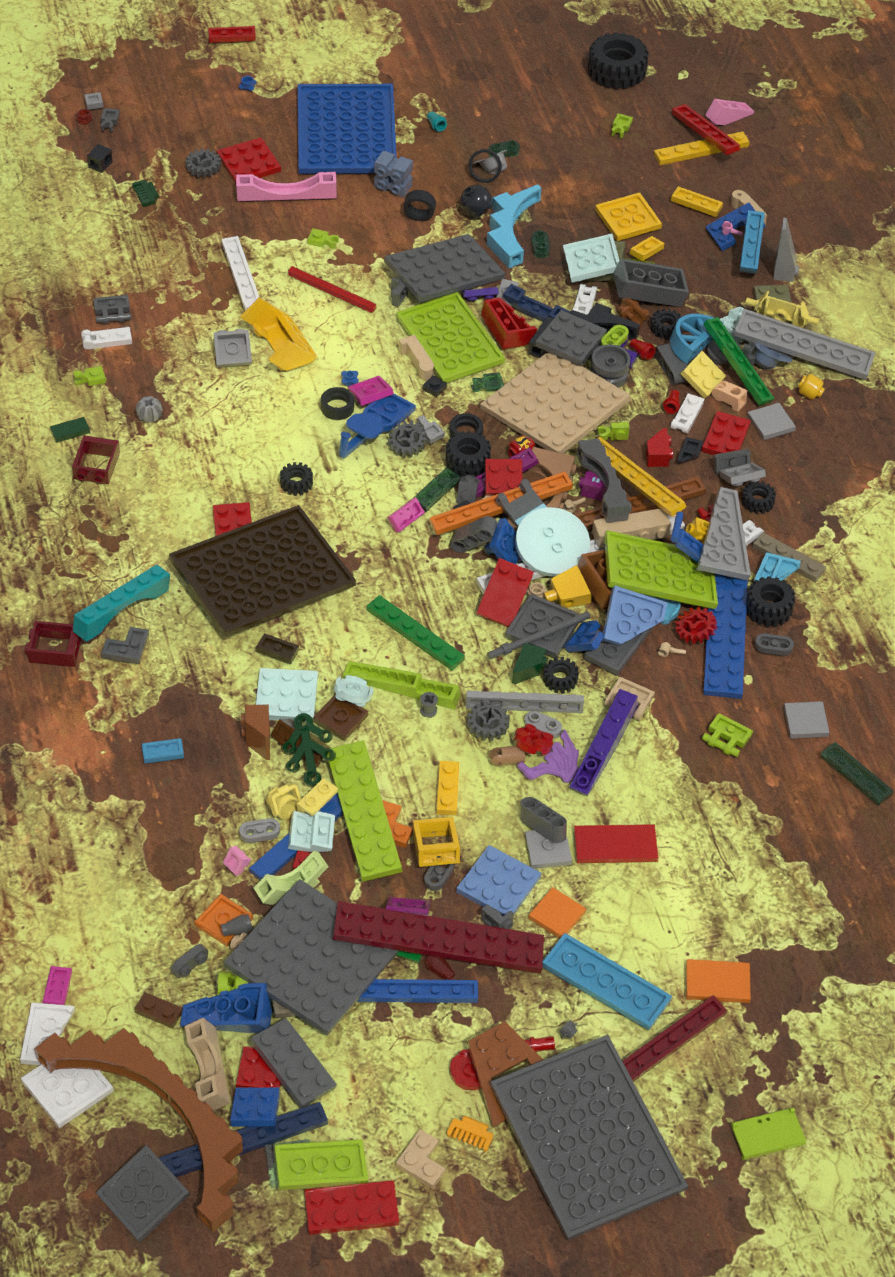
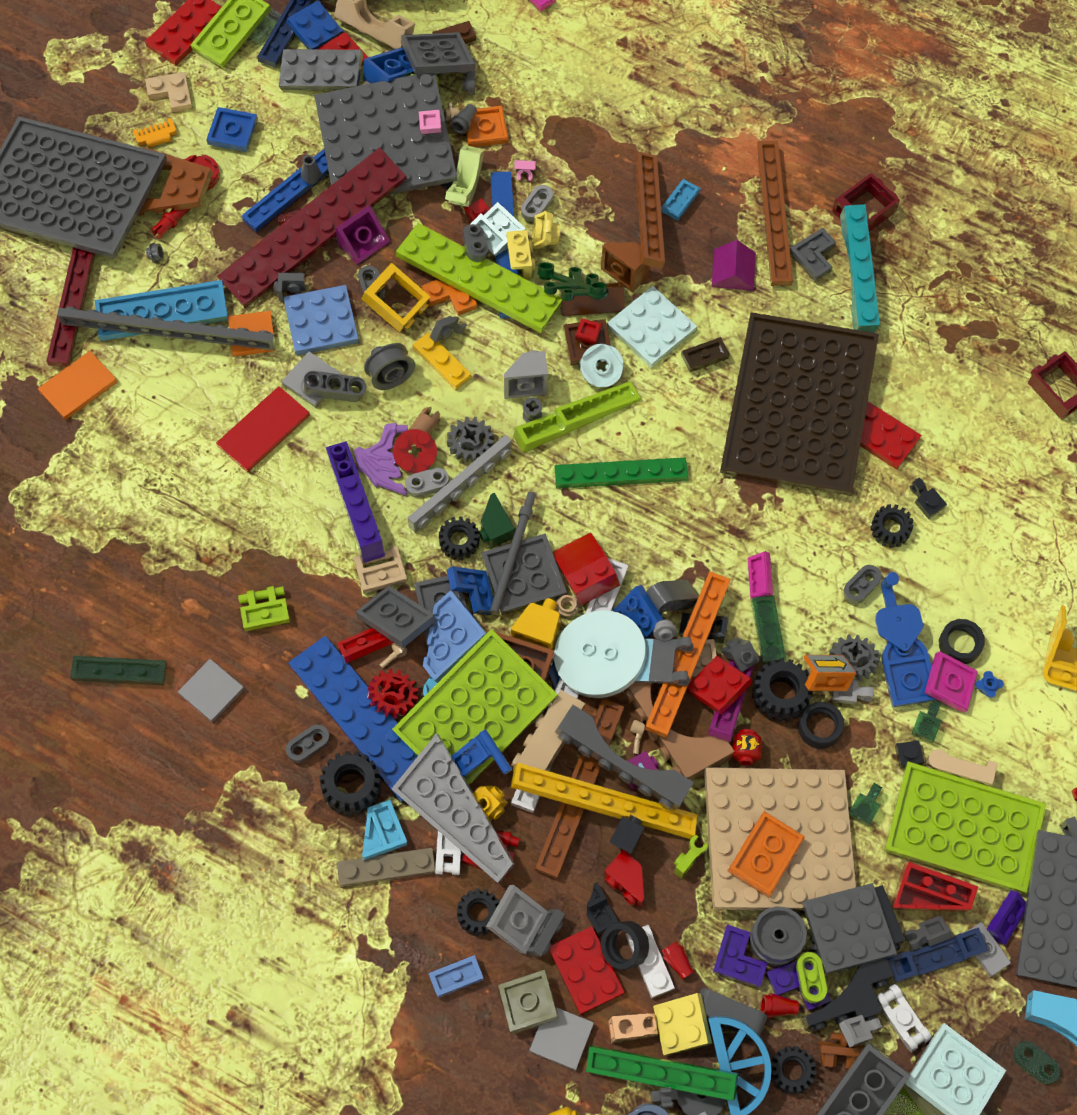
camera: 135 degrees right, 15 degrees up
none -> dark grey plate [57,307,276,351]
none -> blue plate [206,107,258,152]
none -> dark grey cone [301,155,321,184]
none -> red plate [337,628,394,663]
none -> dark grey plate [356,586,436,648]
none -> dark grey wheel [364,343,415,390]
none -> dark grey plate [401,32,475,74]
none -> bright pink plate [419,110,442,134]
none -> medium blue plate [429,955,484,998]
none -> dark grey plate [430,316,467,342]
none -> dark grey plate [462,224,488,262]
none -> olive plate [498,970,559,1034]
none -> light grey slope [504,350,548,399]
none -> red tile [575,318,602,345]
none -> black tyre [601,921,649,970]
none -> black slope [610,814,646,854]
none -> dark orange plate [635,151,665,268]
none -> light grey plate [653,620,677,641]
none -> magenta slope [711,240,756,291]
none -> dark purple plate [712,925,767,988]
none -> orange tile [727,811,805,897]
none -> dark orange plate [757,141,793,286]
none -> orange panel [804,655,856,691]
none -> light grey plate [839,1015,882,1047]
none -> dark grey plate [843,565,882,604]
none -> dark grey plate [904,915,952,951]
none -> black plate [909,478,947,519]
none -> clear green plate [911,700,942,743]

